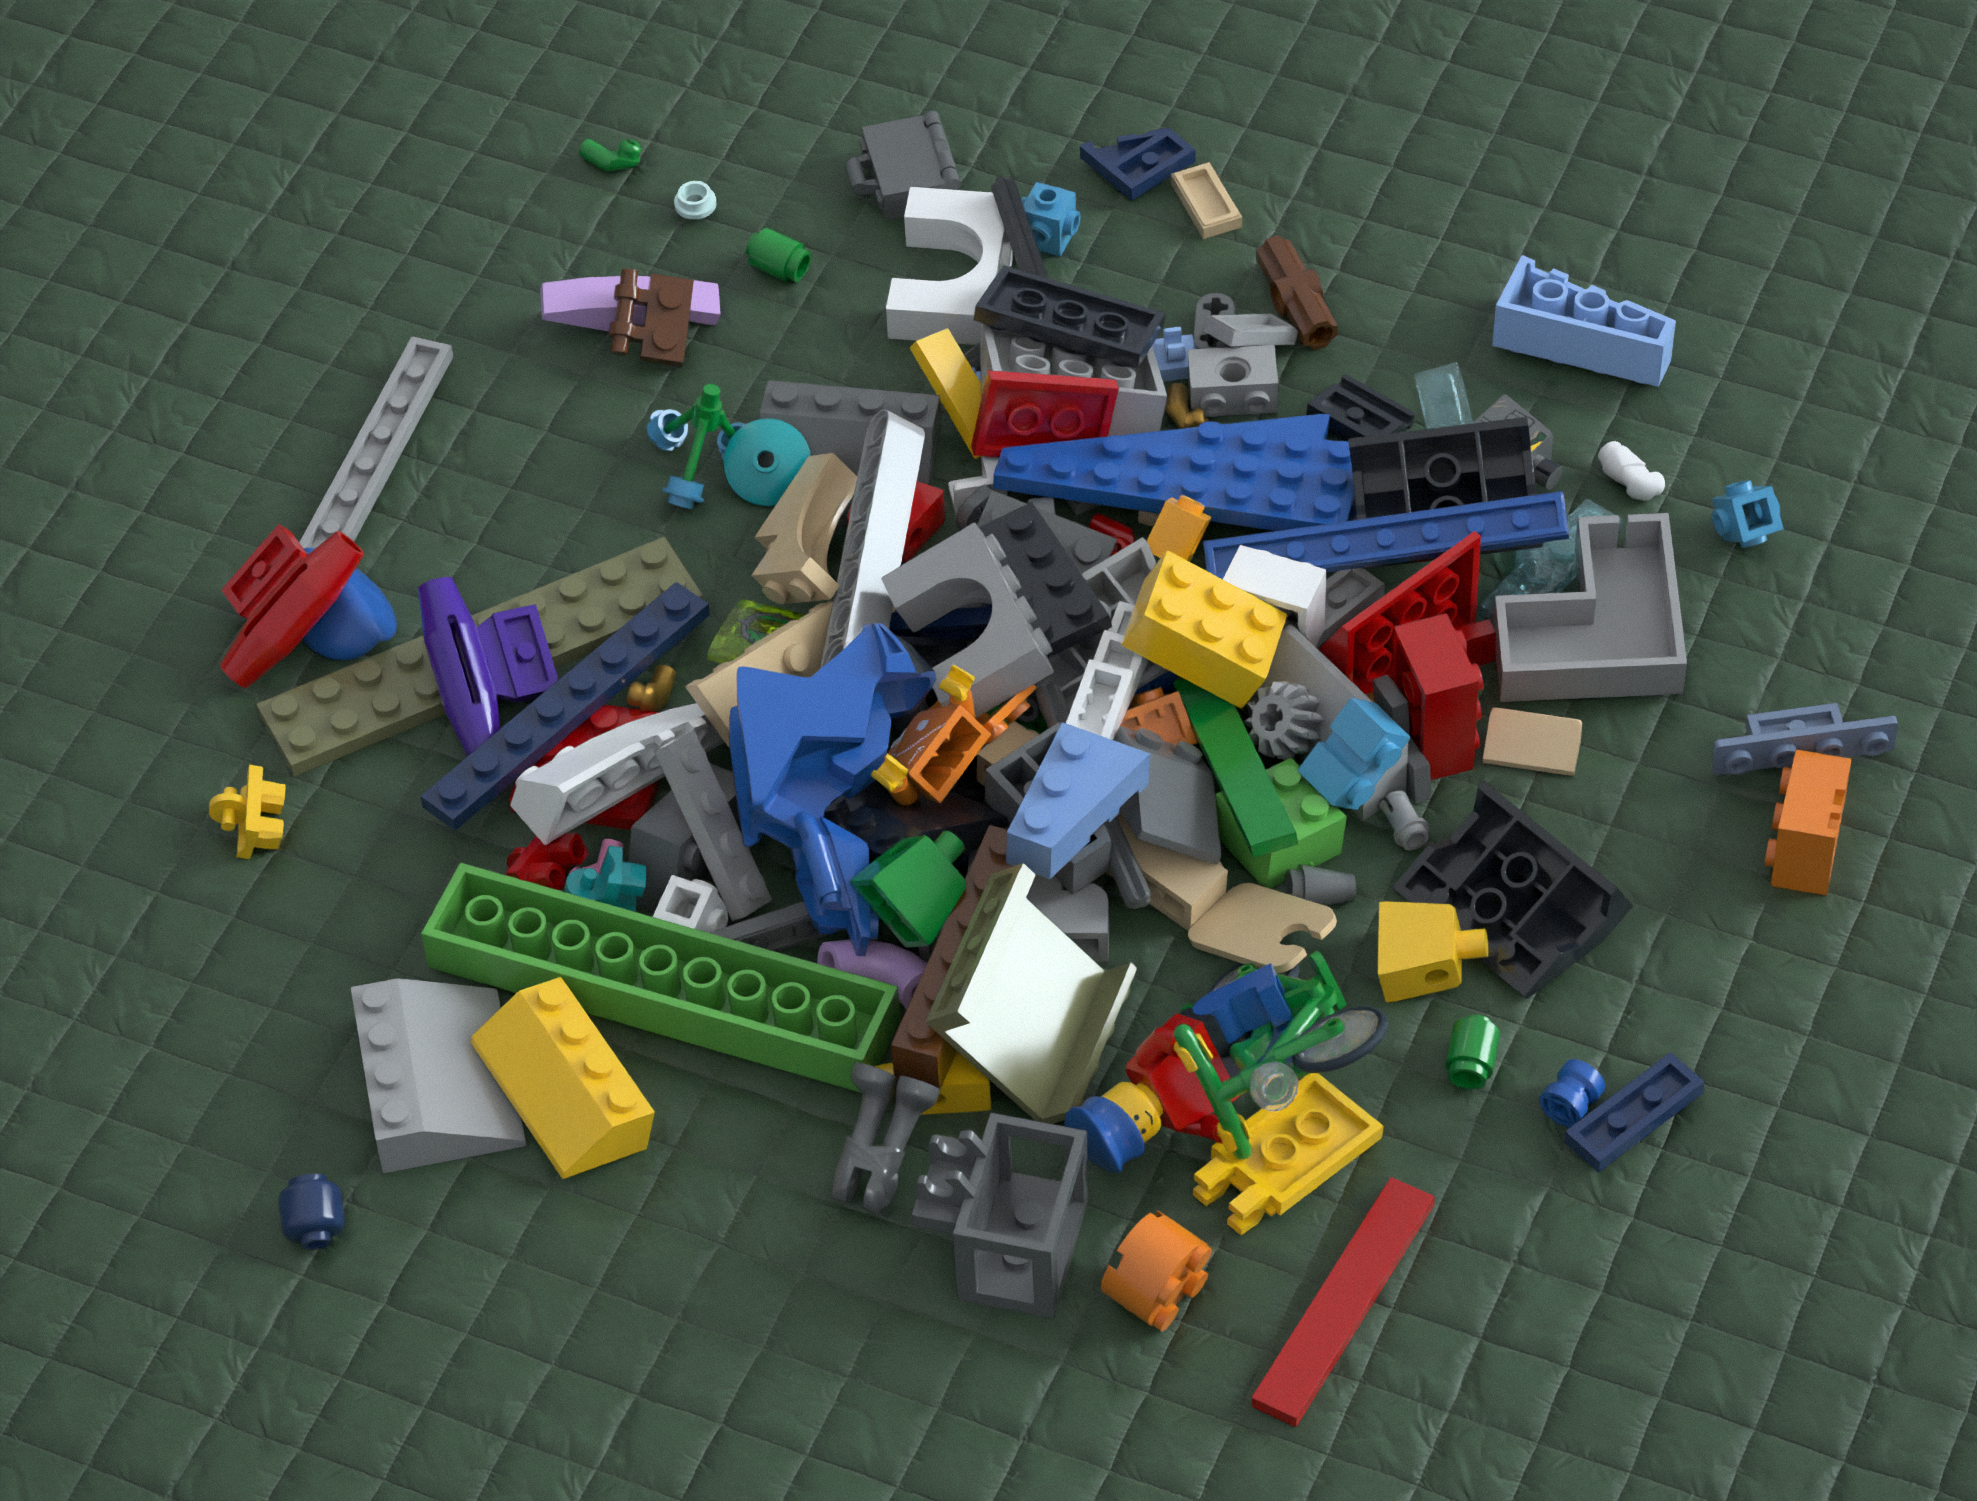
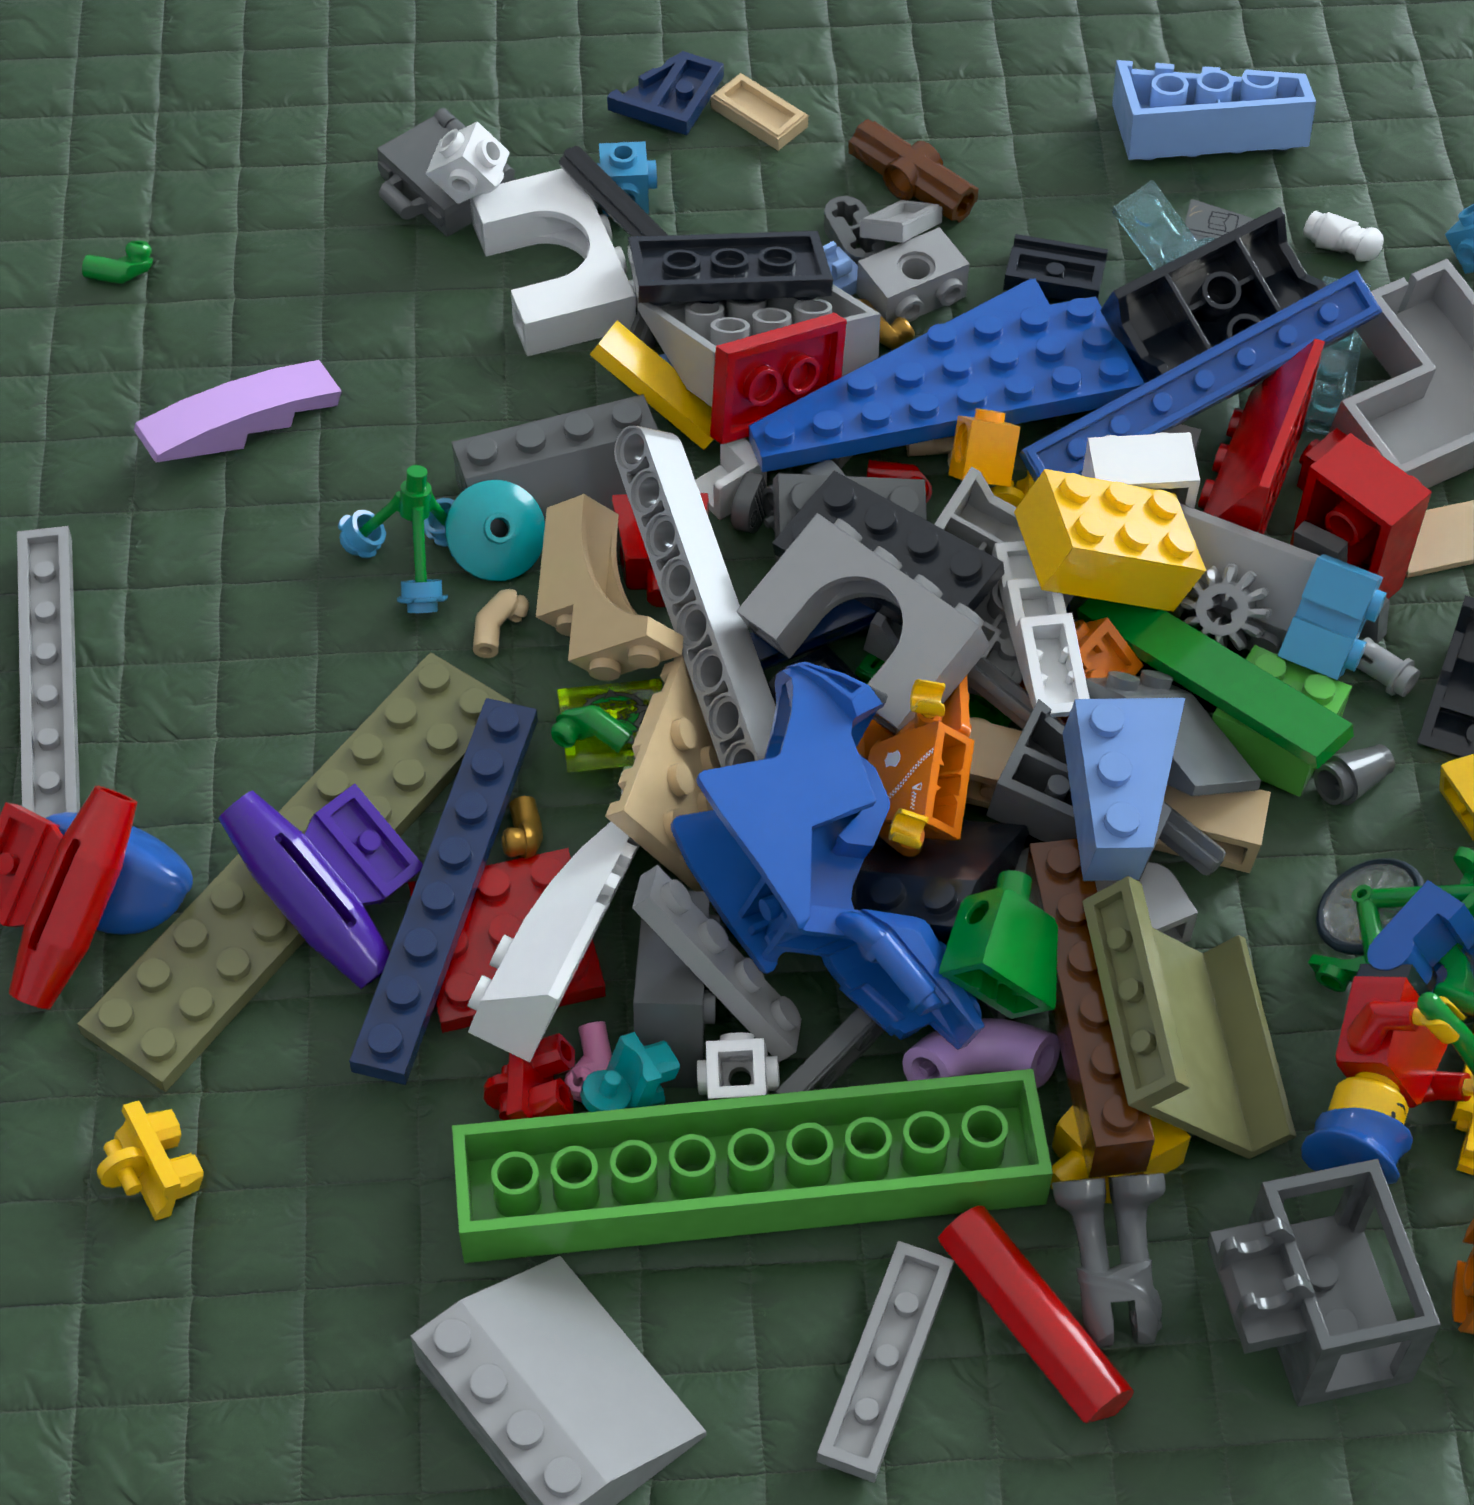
camera: 30 degrees left, 5 degrees up
yellow slope [470,977,655,1179] -> none
reddish brown plate [609,269,694,367] -> none
light aqua plate [674,181,716,220] -> none
green brick [745,227,812,283] -> none
tan piece [1188,883,1337,973] -> none
none -> white brick [426,122,510,204]
none -> tan arm [473,589,529,658]
none -> green arm [551,705,634,754]
none -> light grey plate [817,1241,954,1483]
none -> red brick [937,1205,1134,1423]

